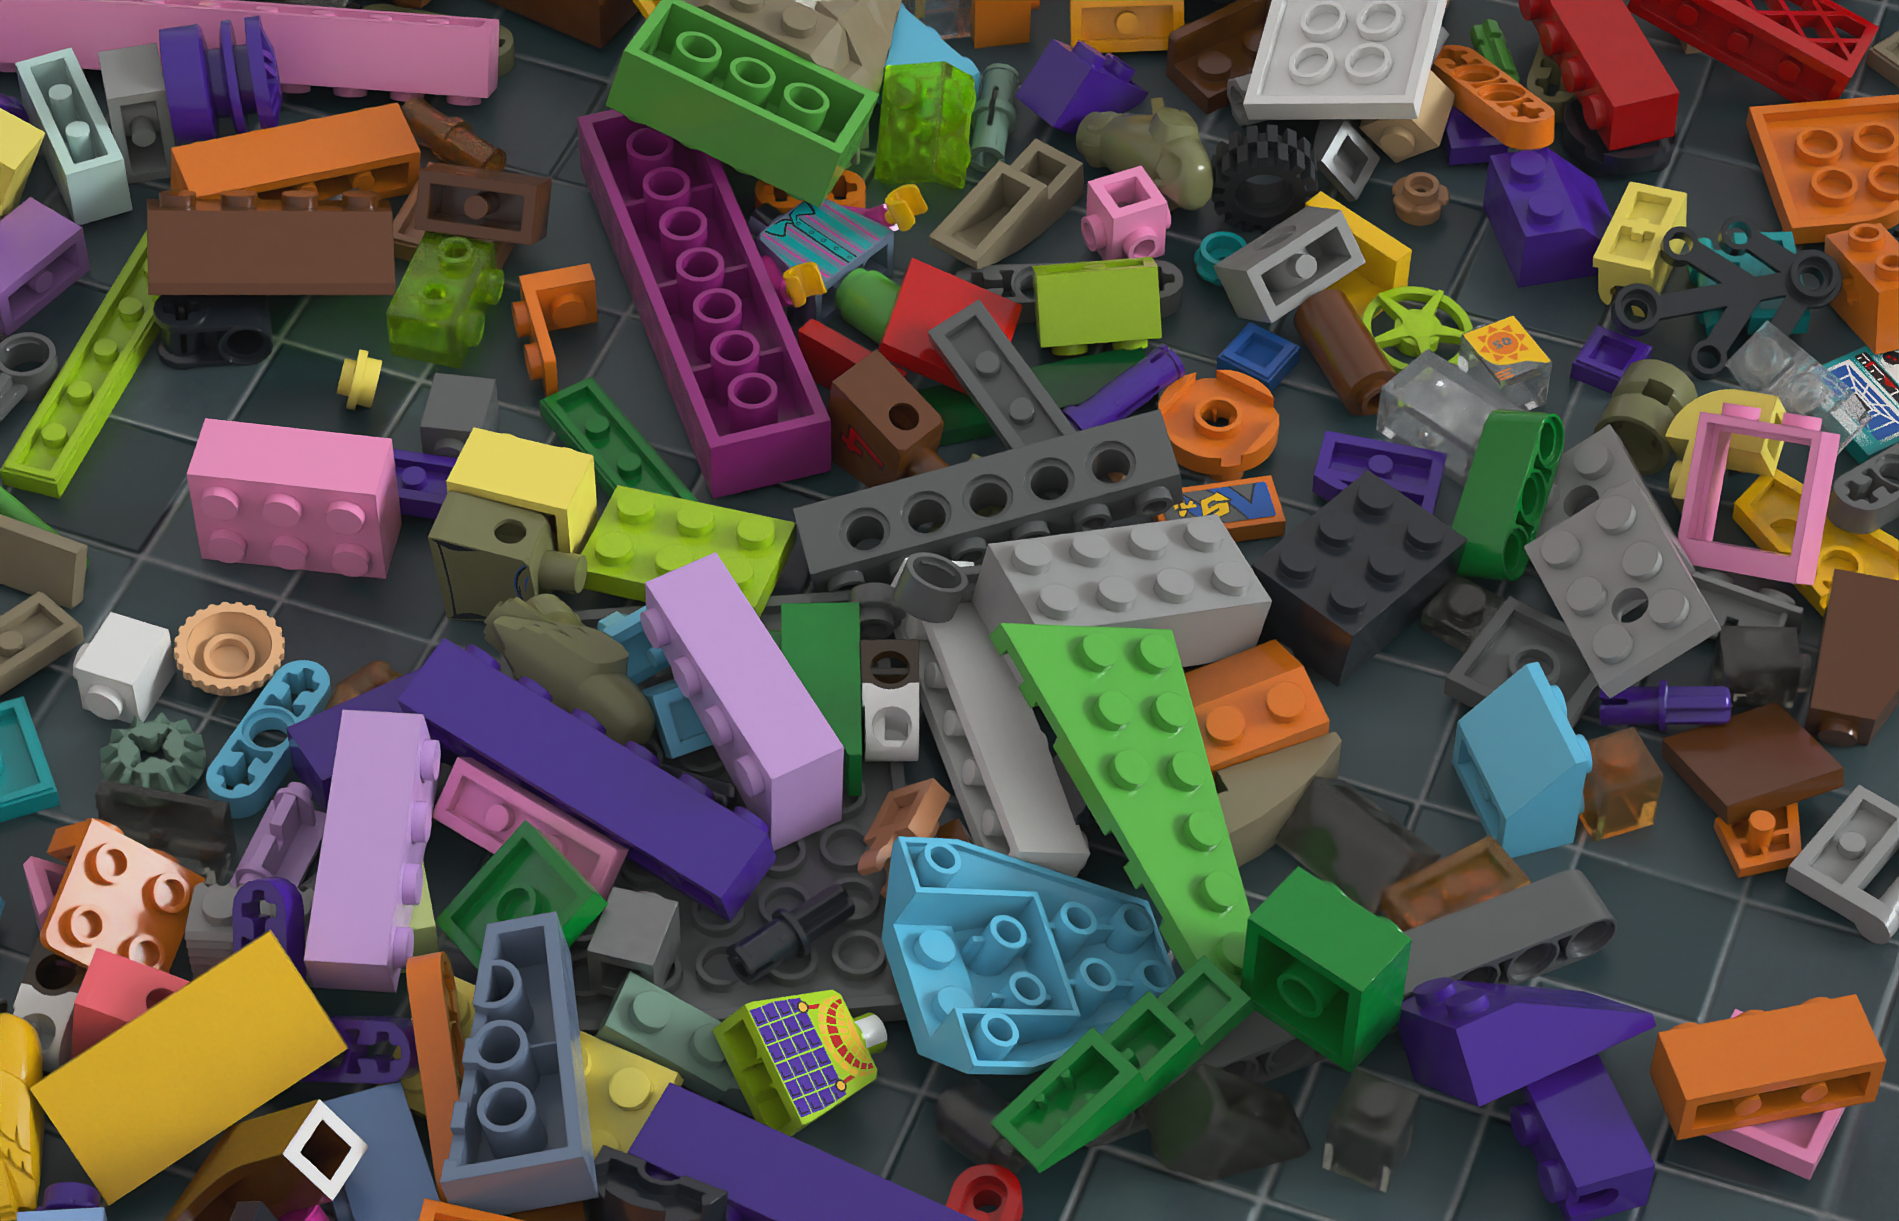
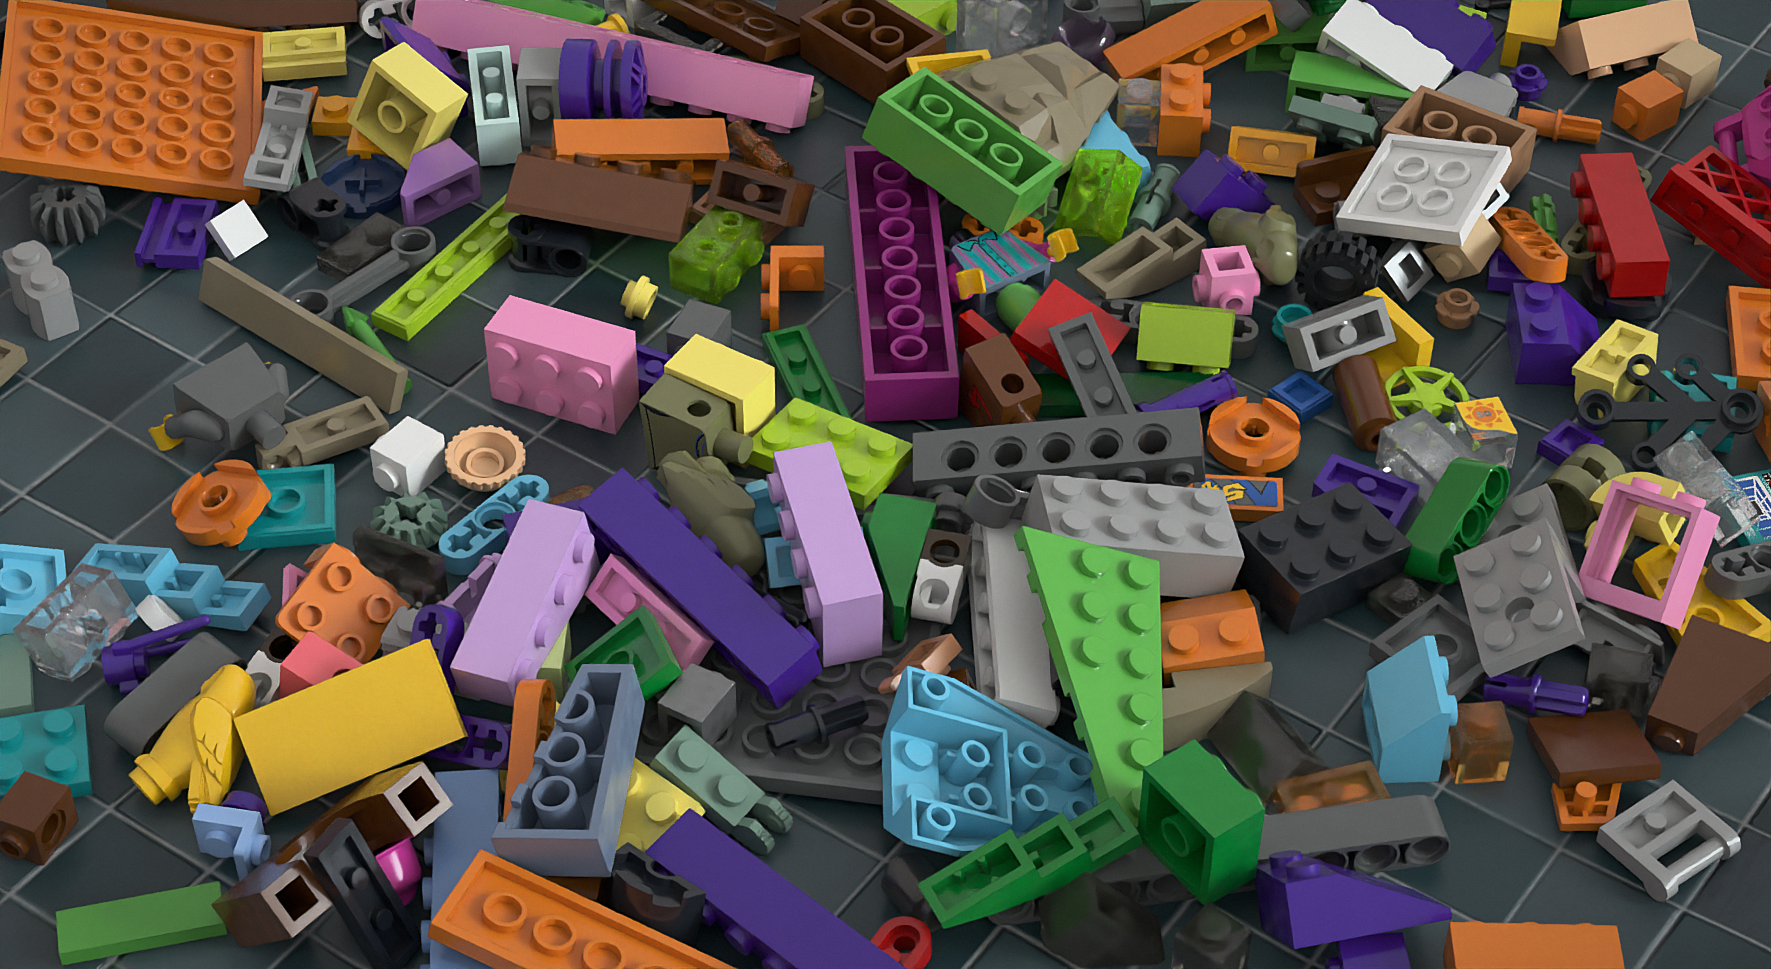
camera: 15 degrees right, 5 degrees down
torso [712,990,887,1136] -> none

